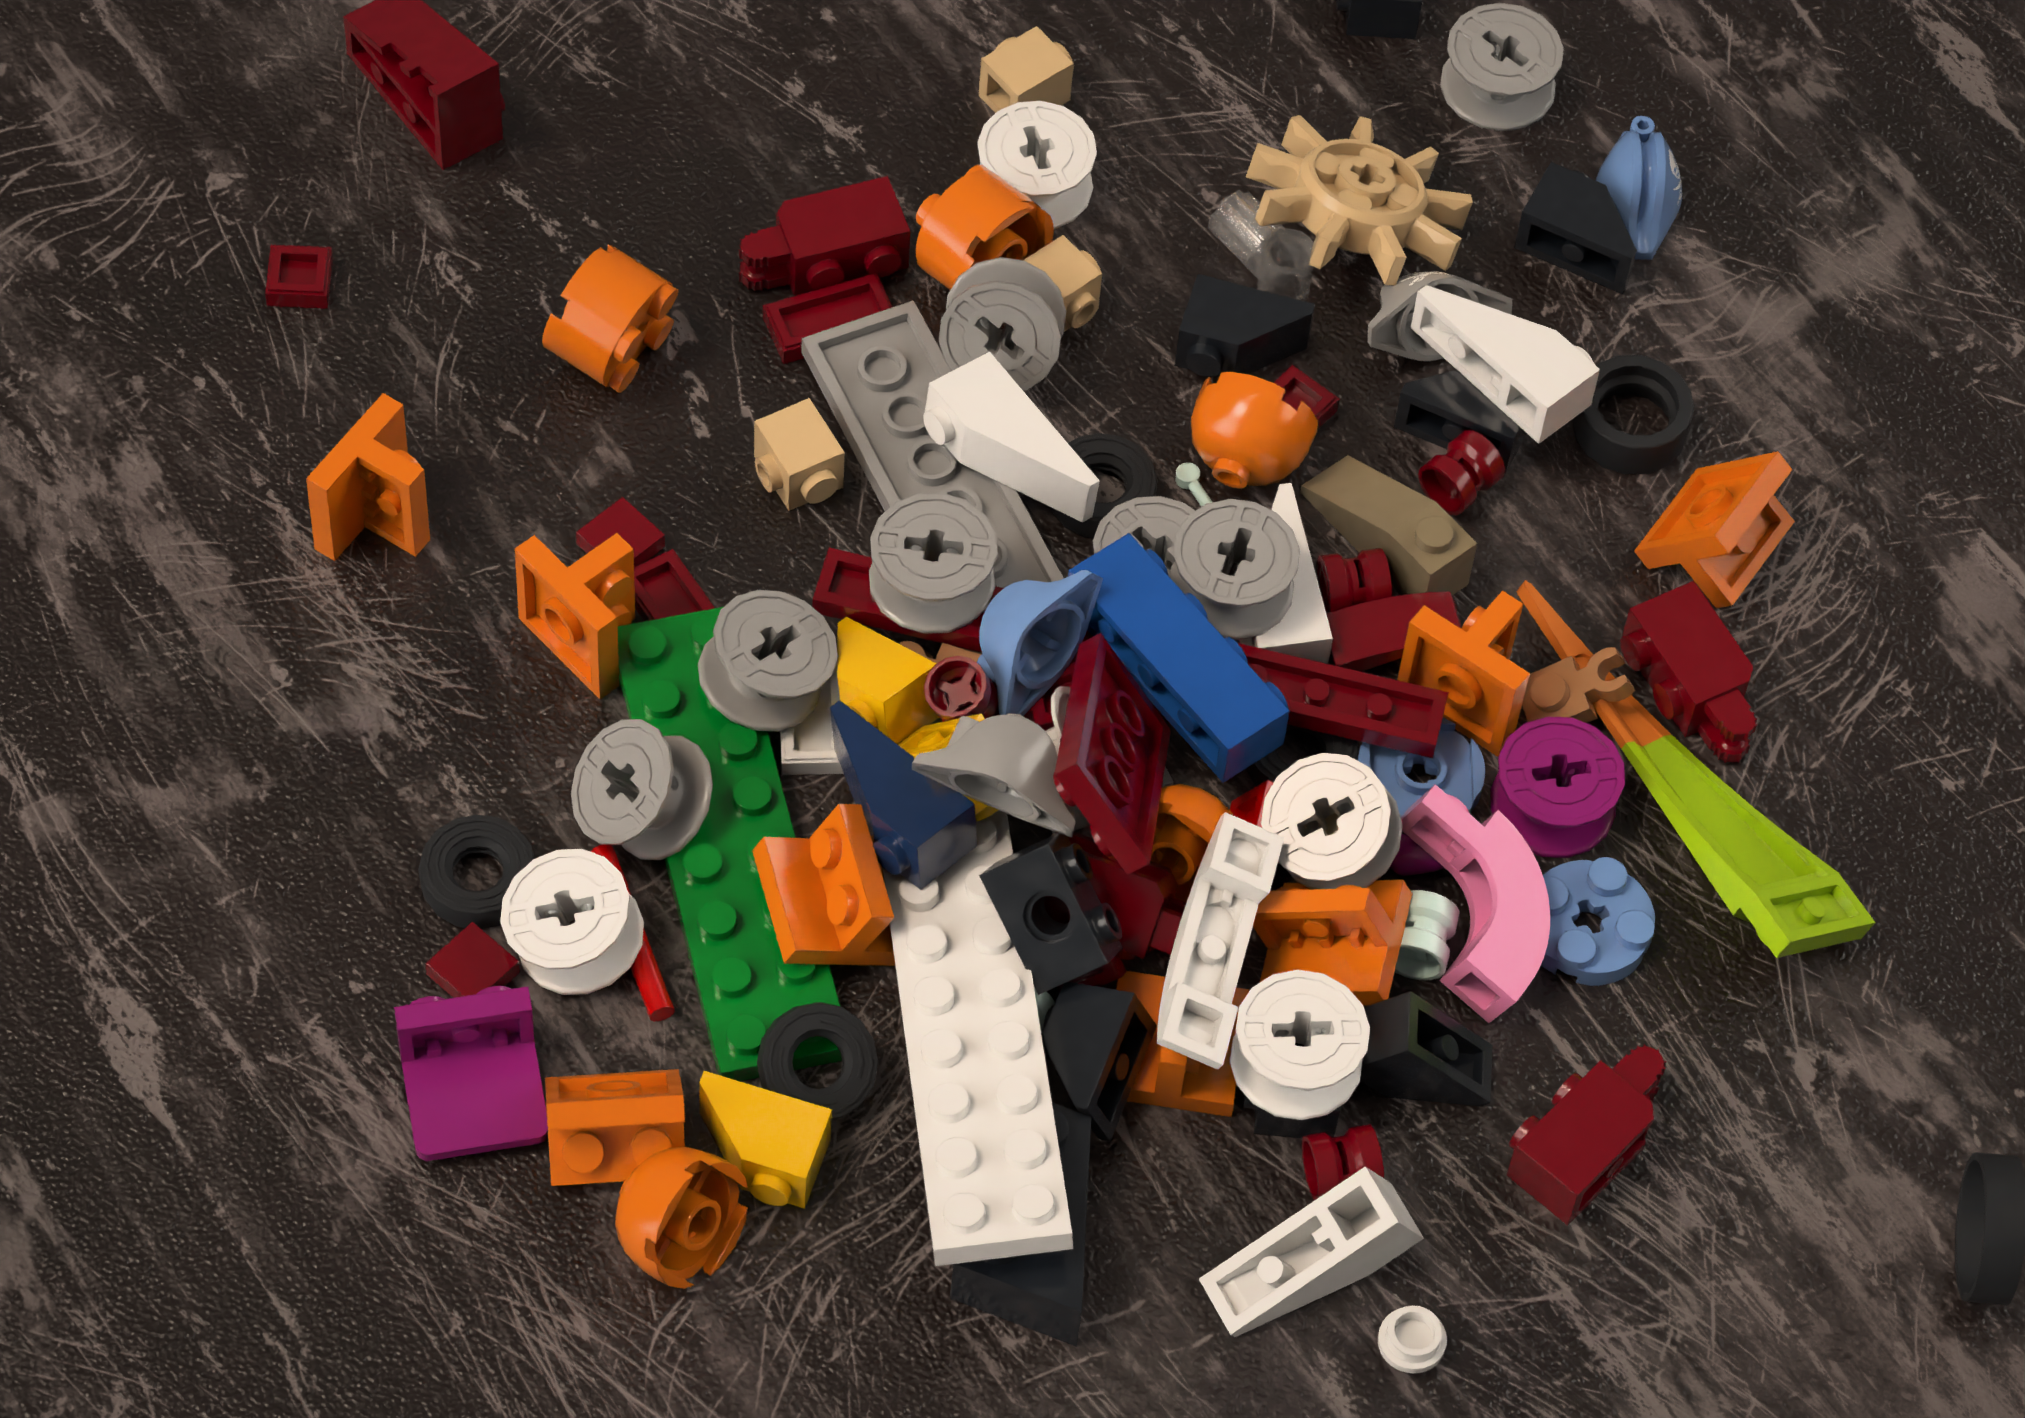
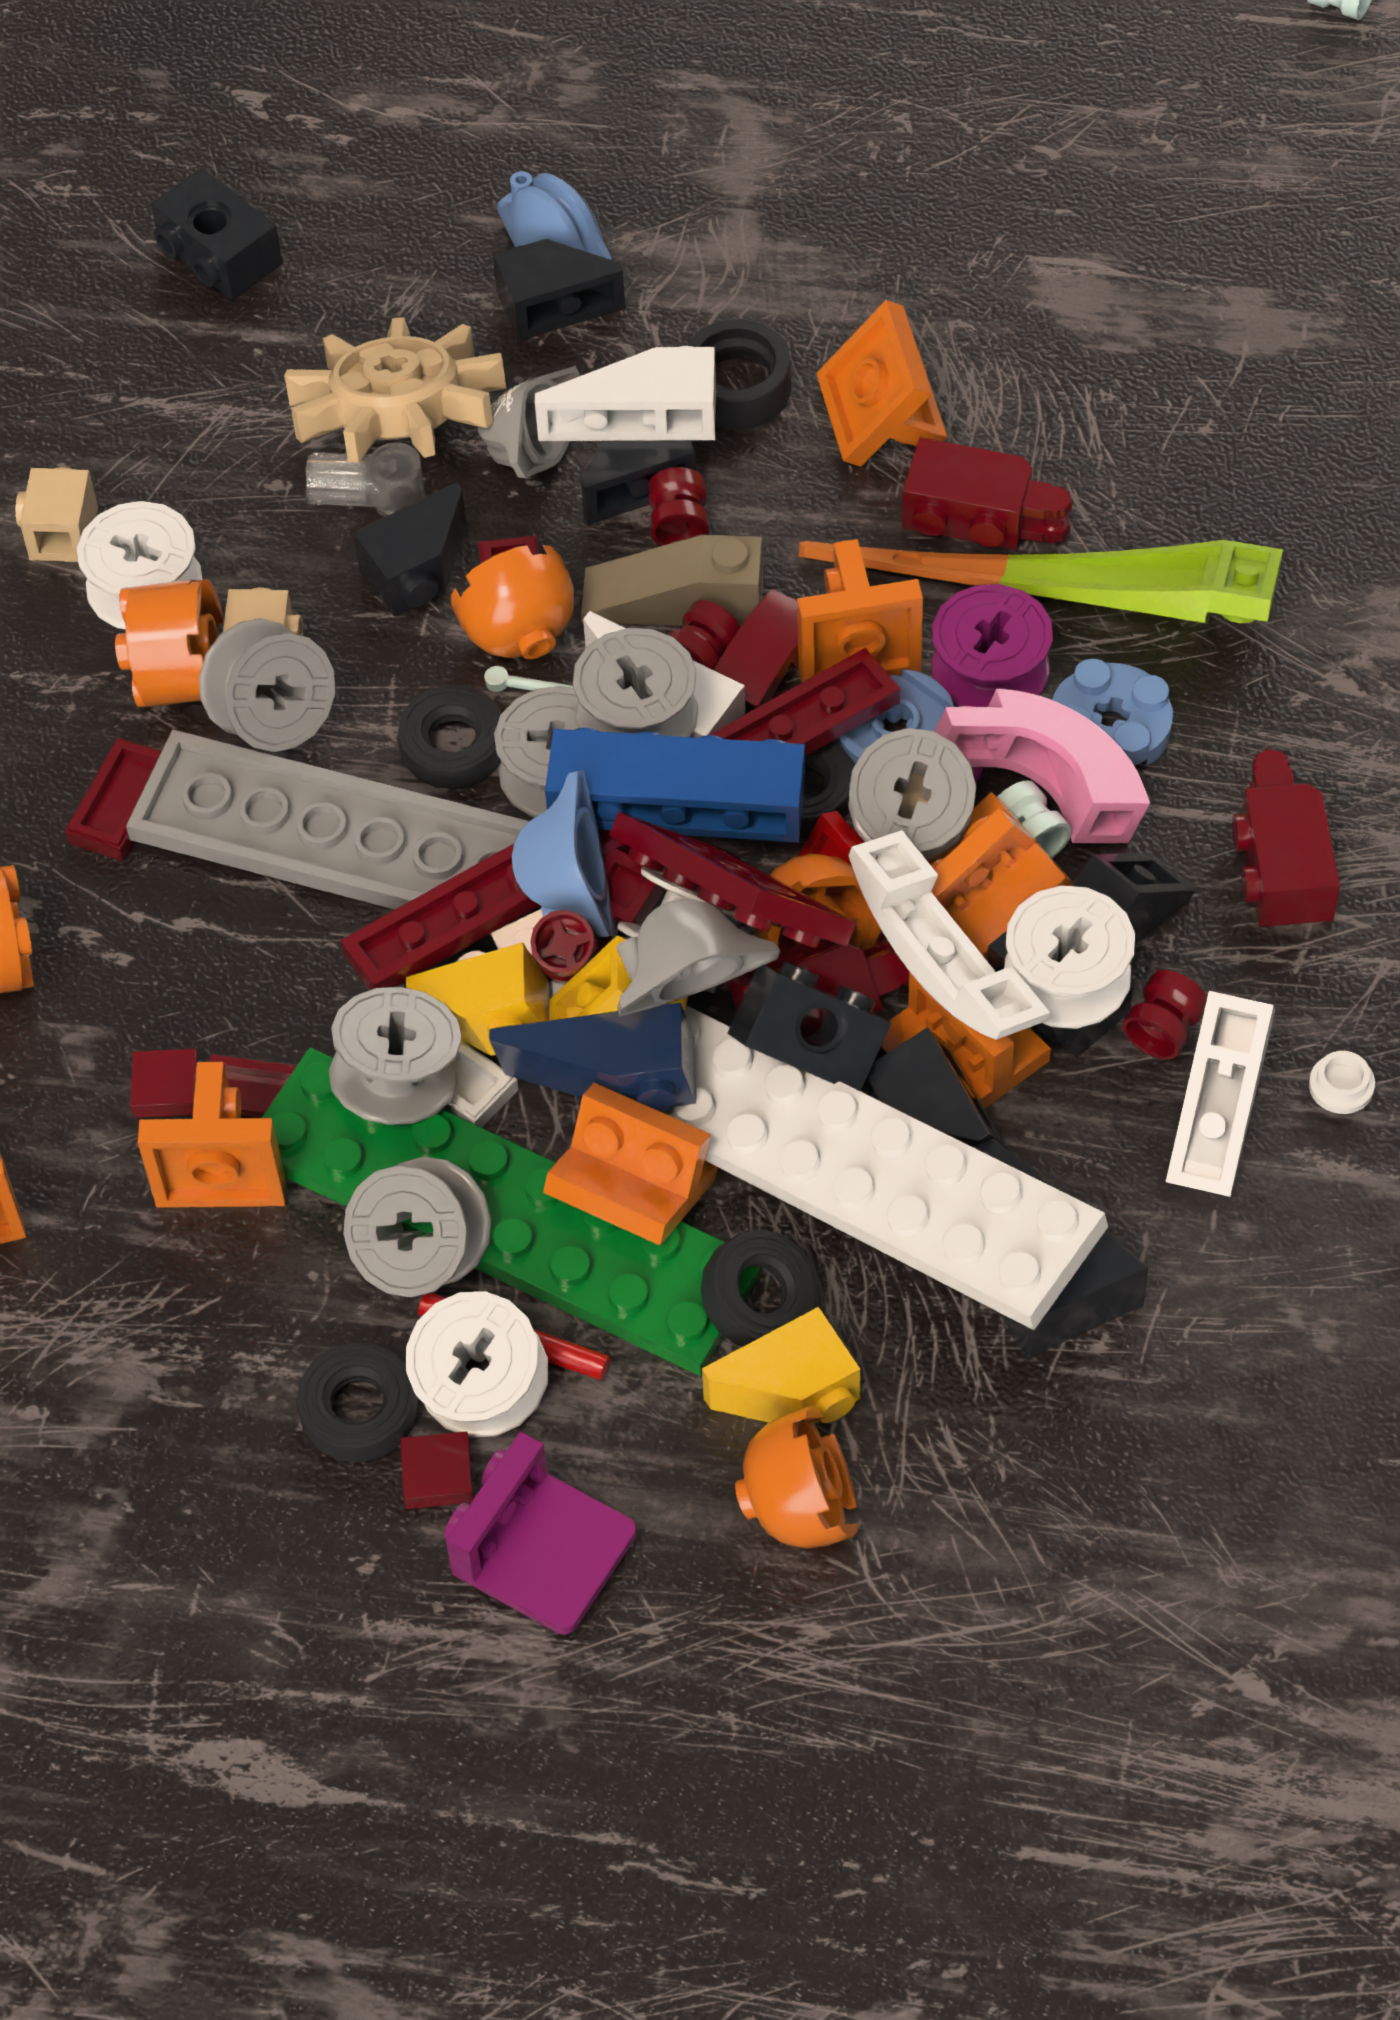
camera: 40 degrees left, 0 degrees up
orange bracket [545,1069,685,1186] -> none
dark red hinge [739,176,911,296] -> none
tan brick [754,398,845,511] -> none
light grey piece [869,493,998,634] -> none
white slope [923,352,1100,522] -> none
light grey piece [1440,3,1564,131] -> none
medium nougat plate [1522,647,1635,723] -> none

